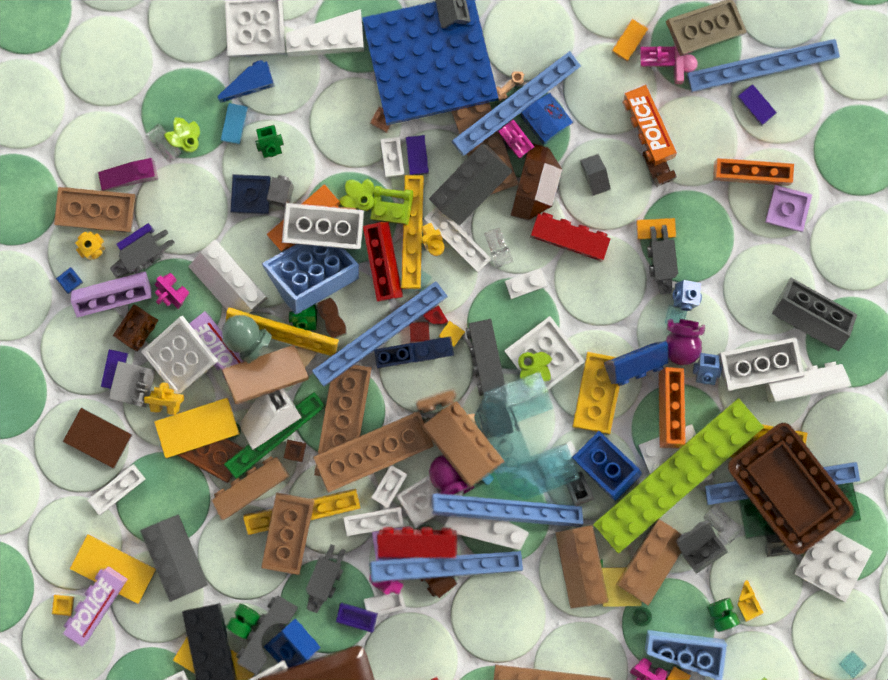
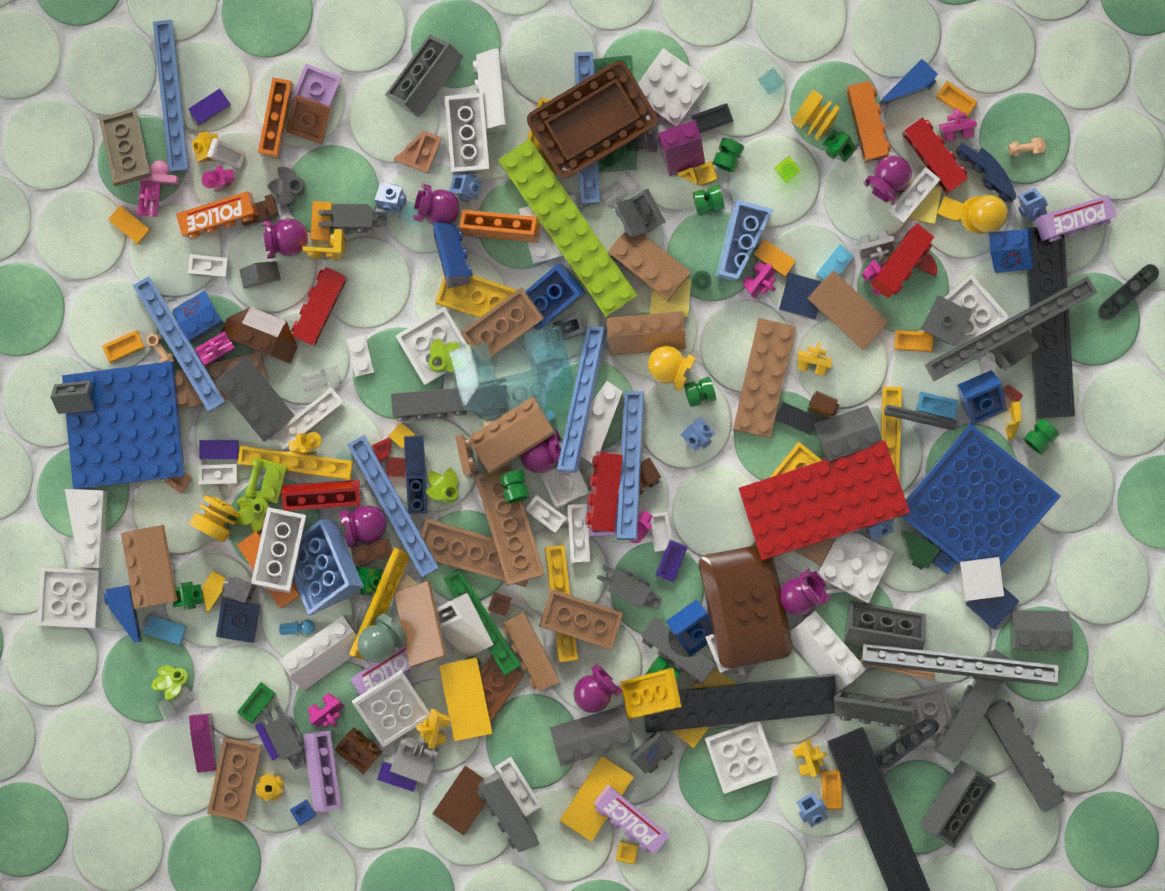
camera: 80 degrees left, 0 degrees up
none -> light orange tile [102,330,146,363]
none -> medium nougat slope [121,525,177,609]
none -> white plate [187,254,229,278]
none -> yellow wheel [189,495,240,543]
none -> yellow brick [191,132,219,162]
none -> dark pink hips [201,165,235,192]
none -> yellow slope [202,571,226,613]
none -> white tile [207,138,246,170]
none -> green tile [237,682,276,724]
none -> magenta tile [262,218,308,259]
none -> dark grey plate [268,167,306,205]
none -> dark azure axle [279,619,315,636]
none -> dark orange plate [286,95,332,144]
none -> yellow bracket [302,229,346,261]
none -> magenta tile [340,505,387,547]
none -> nougat wing [394,131,442,174]
none -> lime plate [426,468,458,503]
none -> medium nougat plate [460,287,544,363]
none -> dark grey slope [477,772,540,852]
none -> green wheel [499,470,530,504]
none -> magenta tile [573,663,623,713]
none -> yellow tile [620,668,681,719]
none -> dark grey slope [629,731,674,774]
none -> yellow tile [648,346,696,391]
none -> magenta slope [657,120,705,176]
none -> medium blue brick [680,417,715,451]
none -> green wheel [684,377,716,408]
none -> black tile [691,103,734,133]
none -> green wheel [712,138,745,172]

